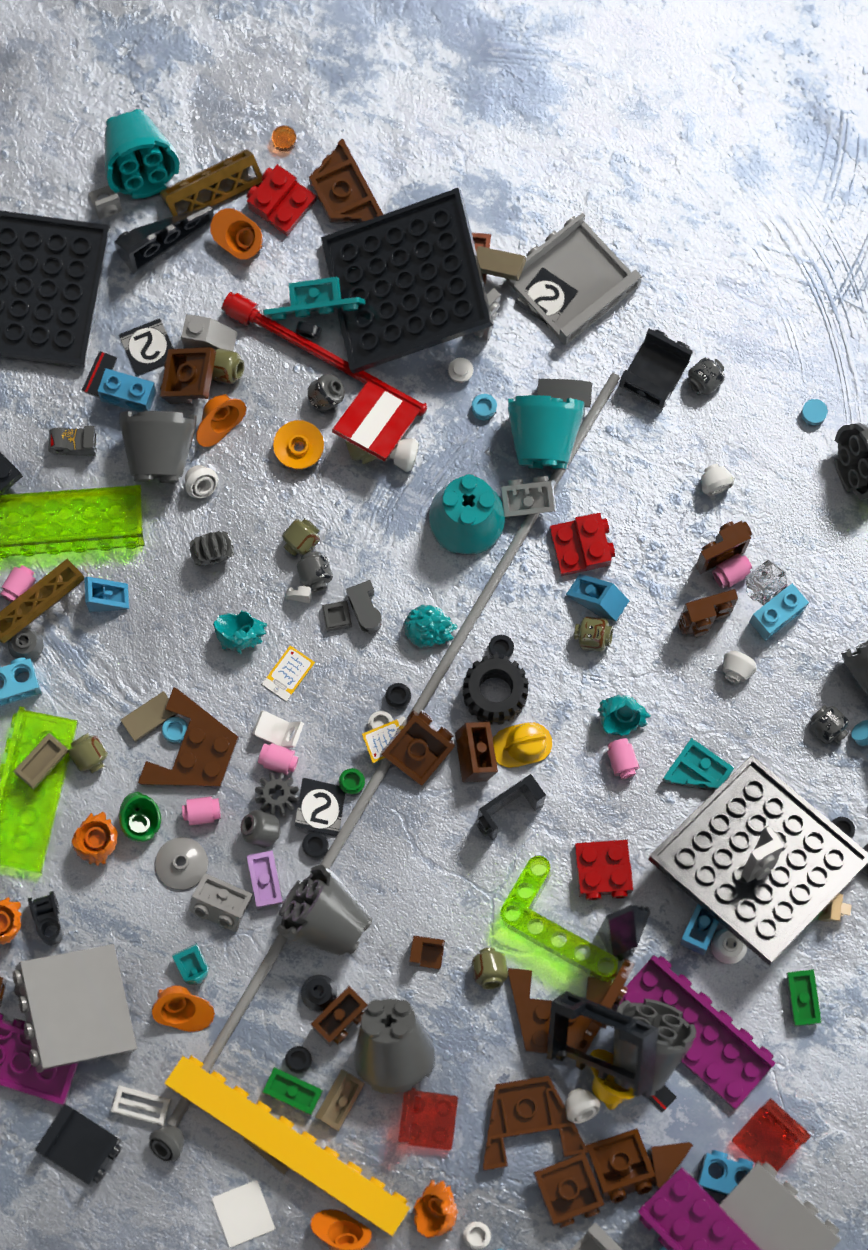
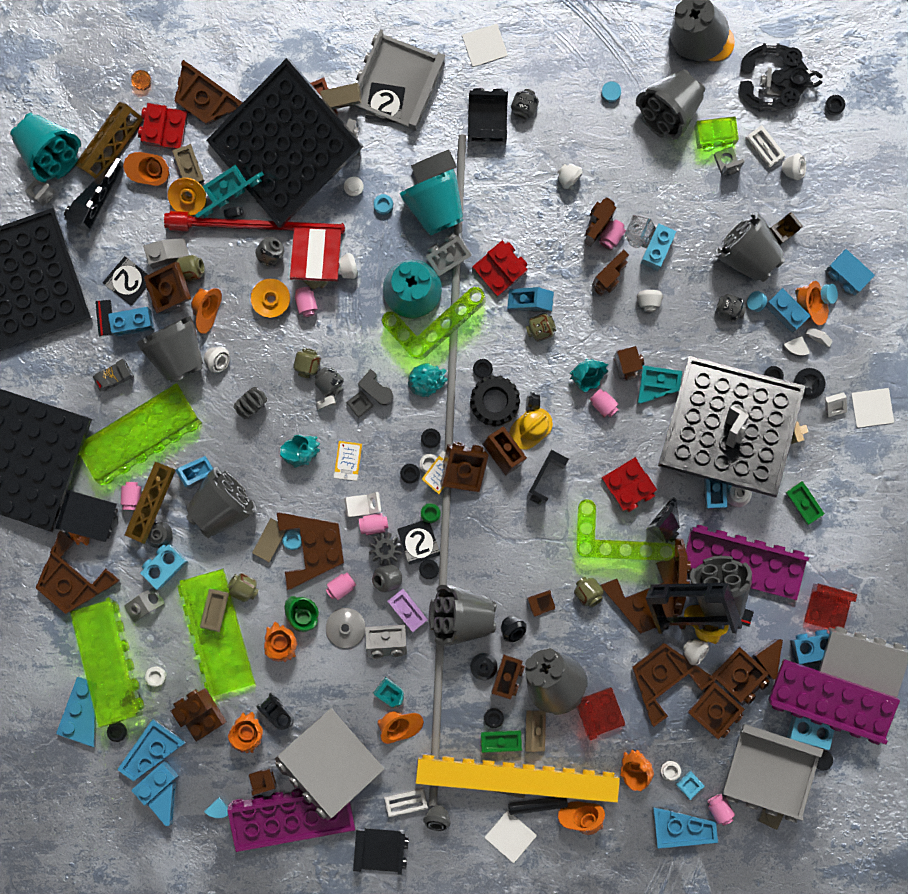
camera: 25 degrees left, 10 degrees up
none -> light orange dish [168,178,206,215]
none -> dark tan plate [172,144,205,183]
none -> dark grey cone [186,467,256,538]
none -> bright pink brick [294,287,318,317]
none -> clear neon green beam [381,287,486,360]
none -> black plate [400,464,420,484]
none -> white sticker [462,24,508,67]
none -> black cone [501,617,527,642]
none -> black axle [508,797,568,815]
none -> black plate [526,392,540,411]
none -> reddish brown brick [613,346,645,381]

